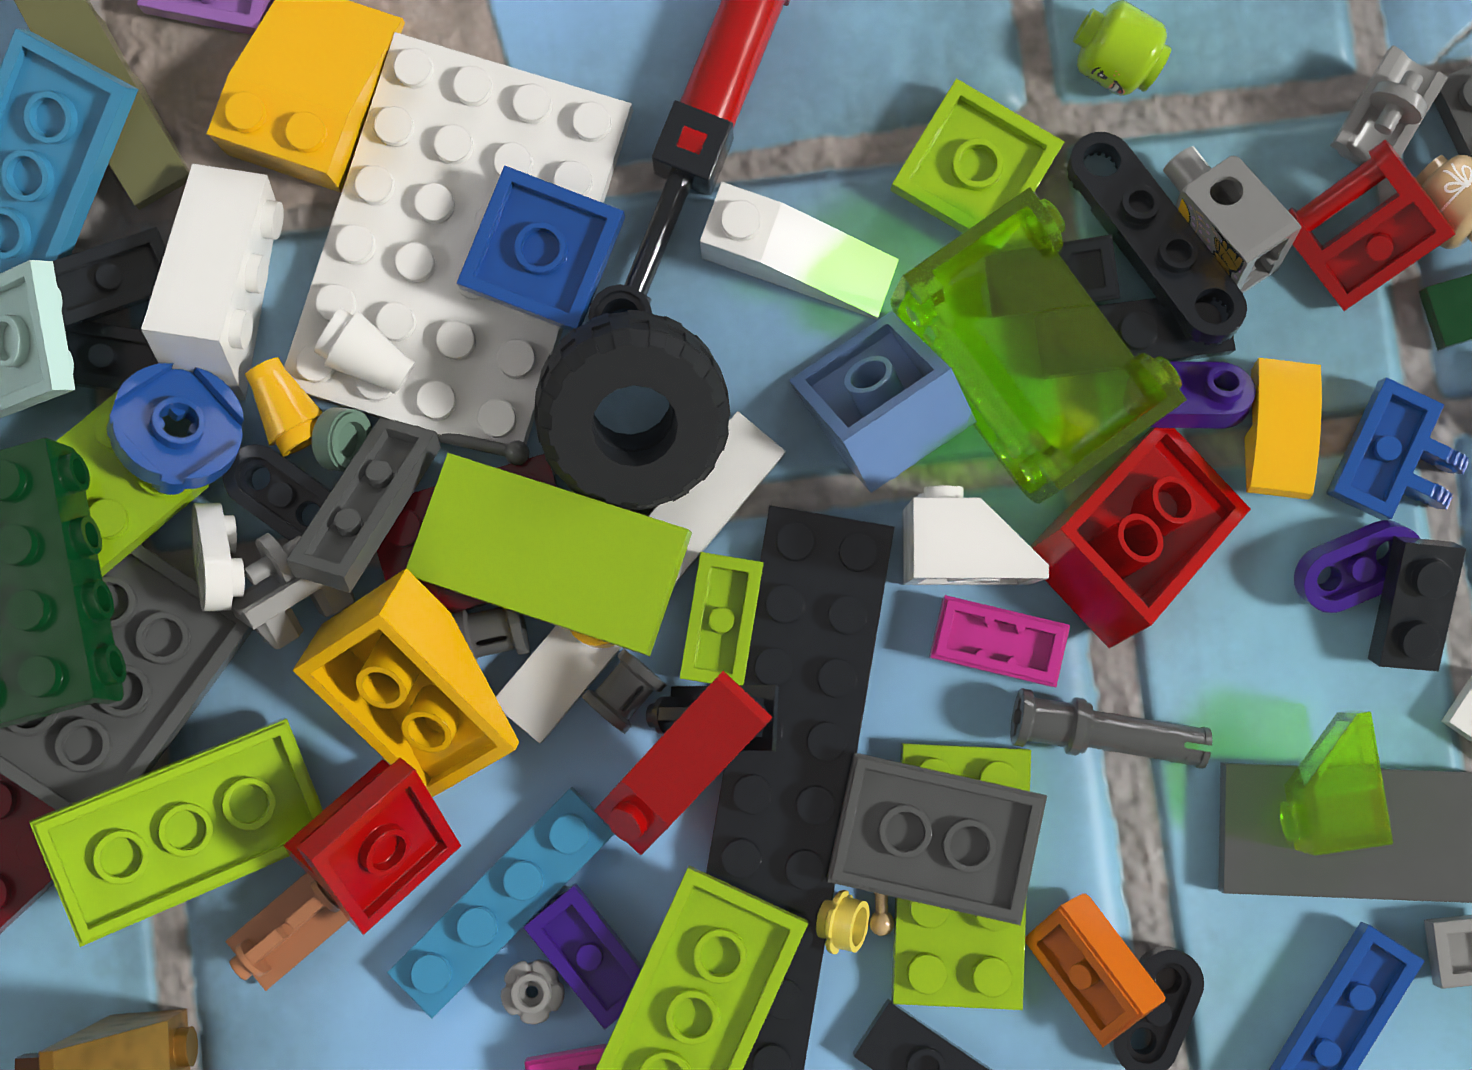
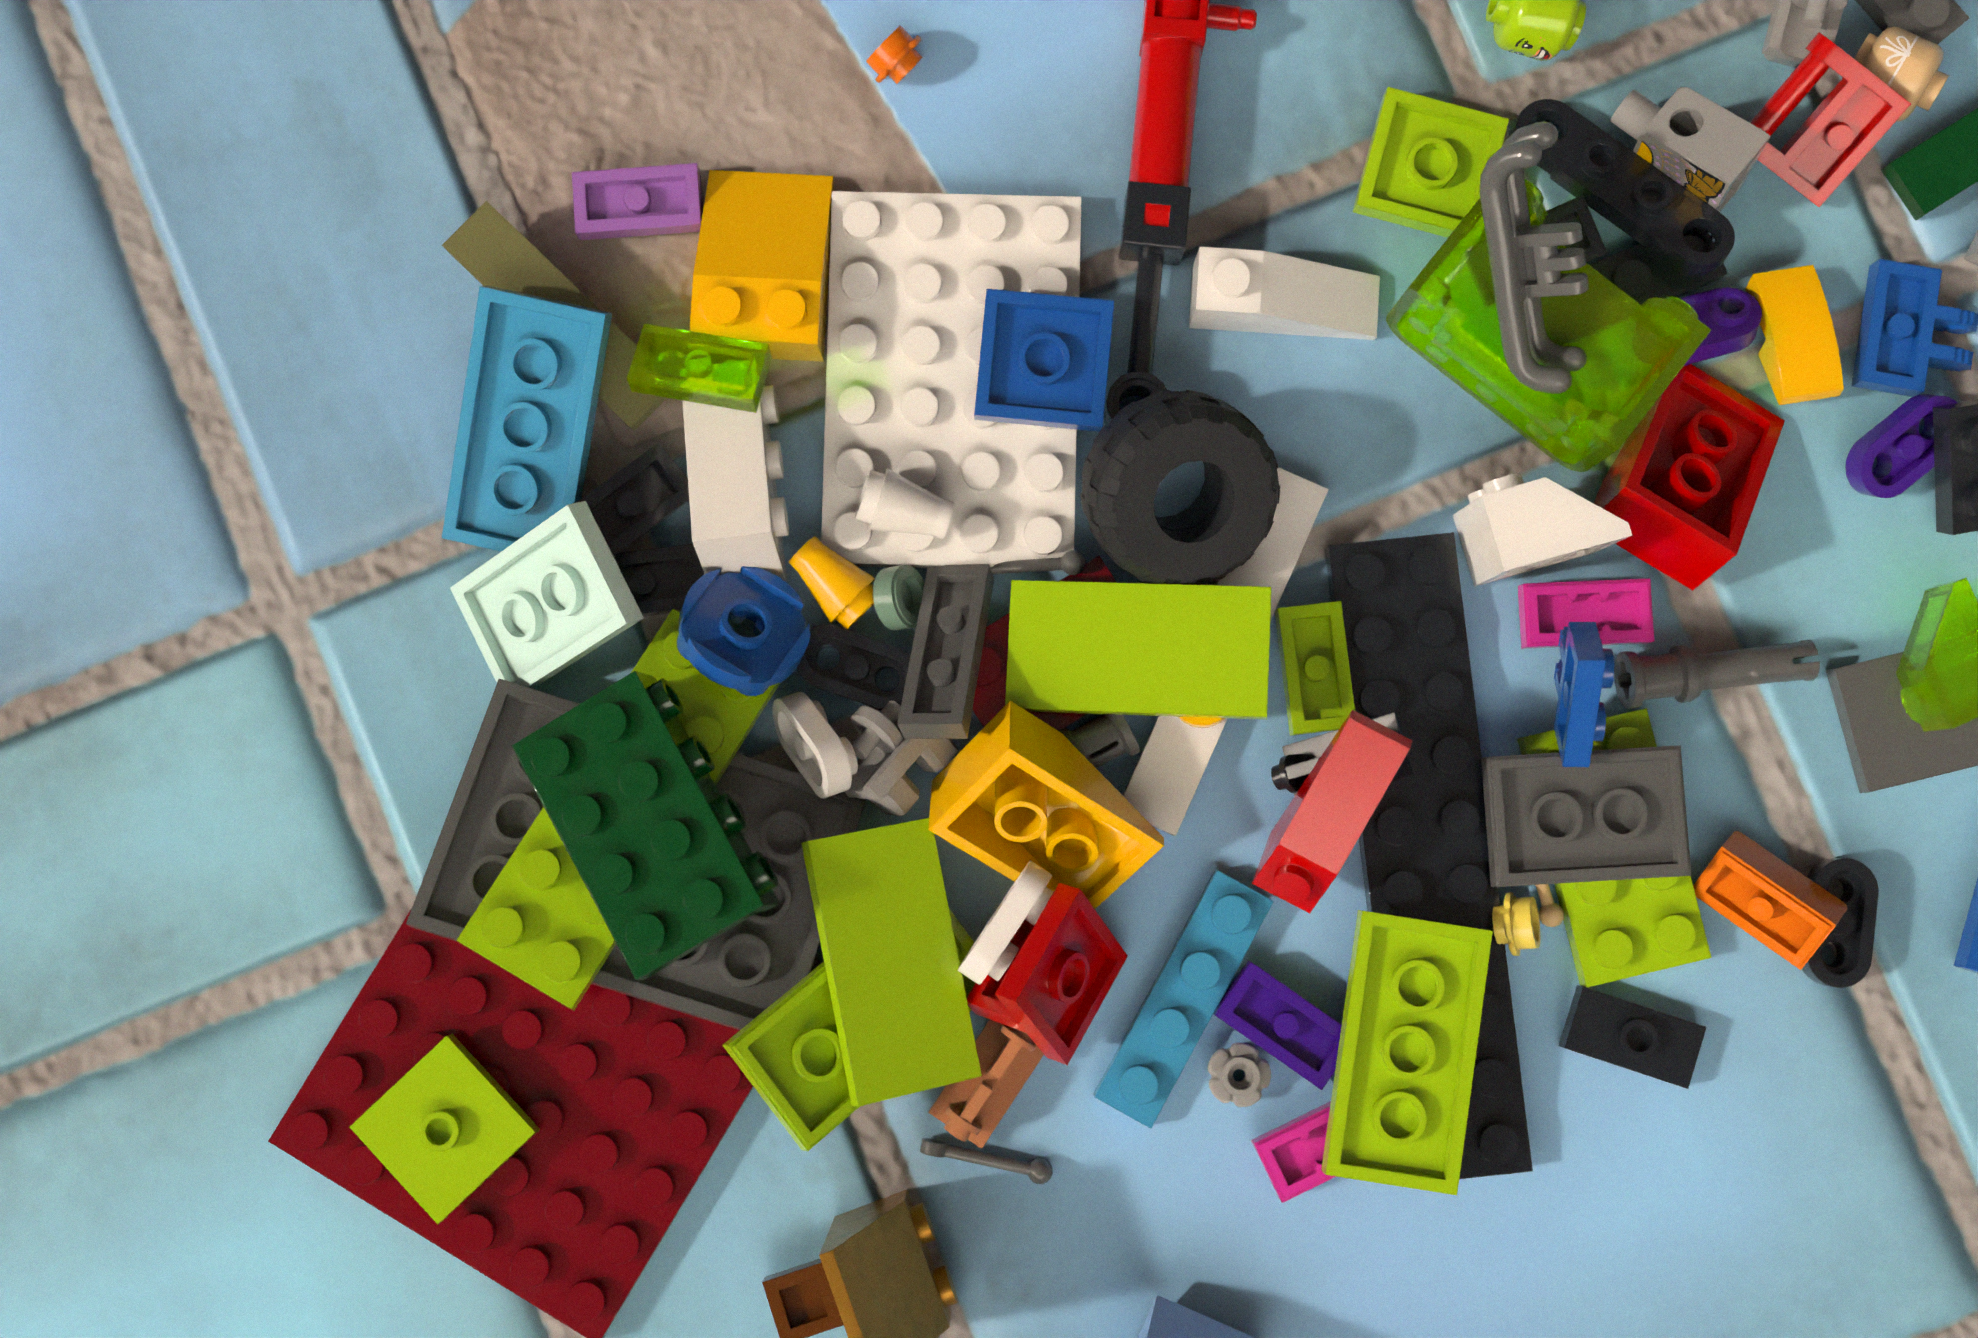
camera: 20 degrees left, 0 degrees up
dark grey bush [582,648,667,734] -> none
medium blue slope [789,311,976,493] -> none
none -> clear neon green plate [626,323,772,413]
none -> lime tile [801,818,982,1107]
none -> dark grey hinge [920,1138,1053,1184]
none -> white plate [958,860,1054,985]
none -> dark grey piece [1480,122,1589,394]
none -> blue hinge [1554,622,1614,767]

